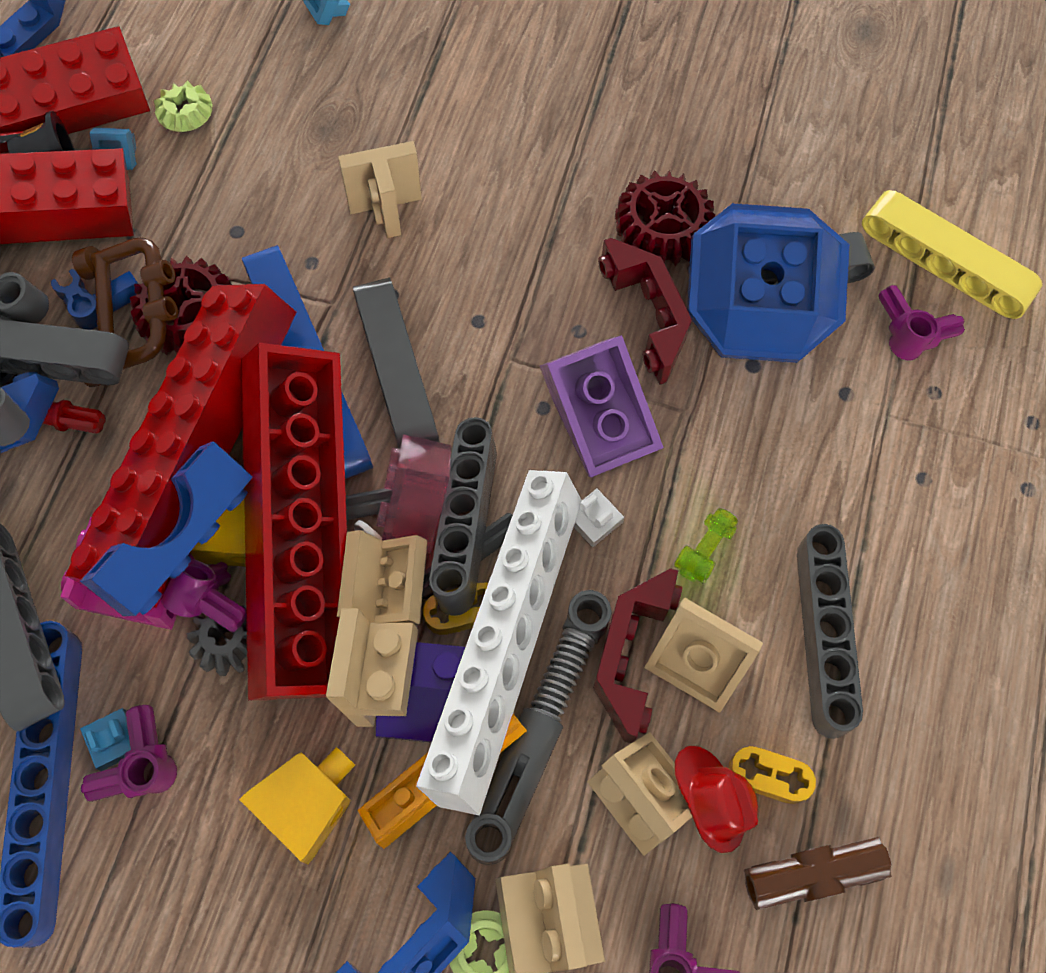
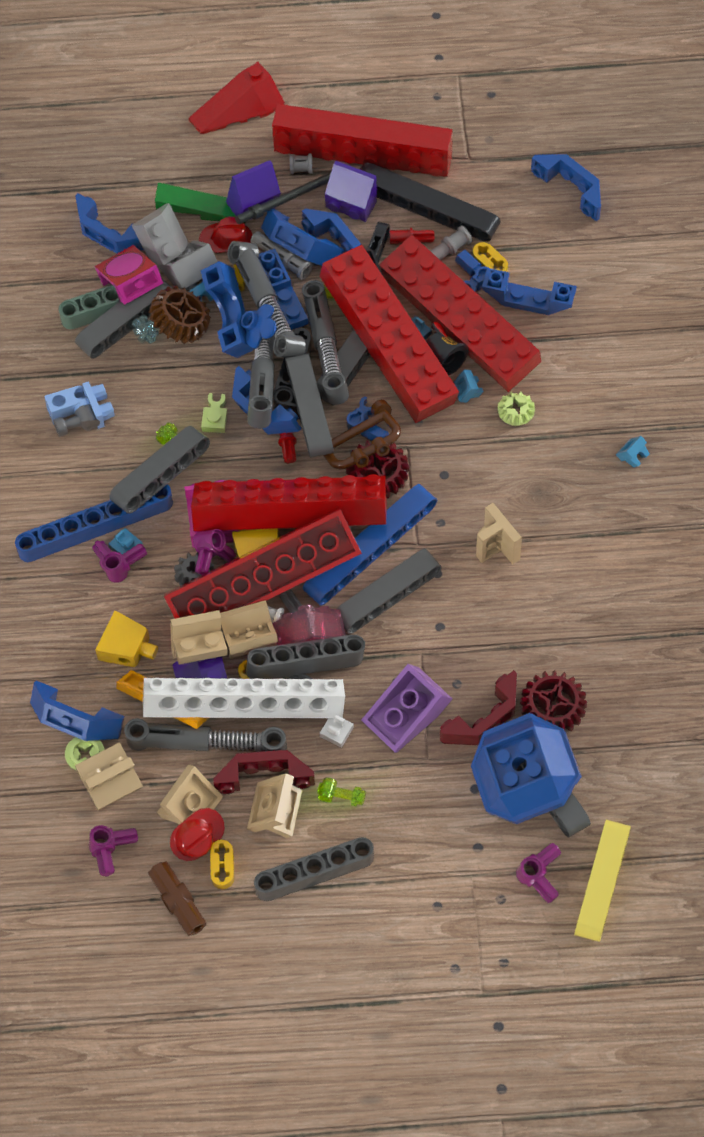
camera: 75 degrees right, 5 degrees down
blue arch [80,441,253,617] -> none

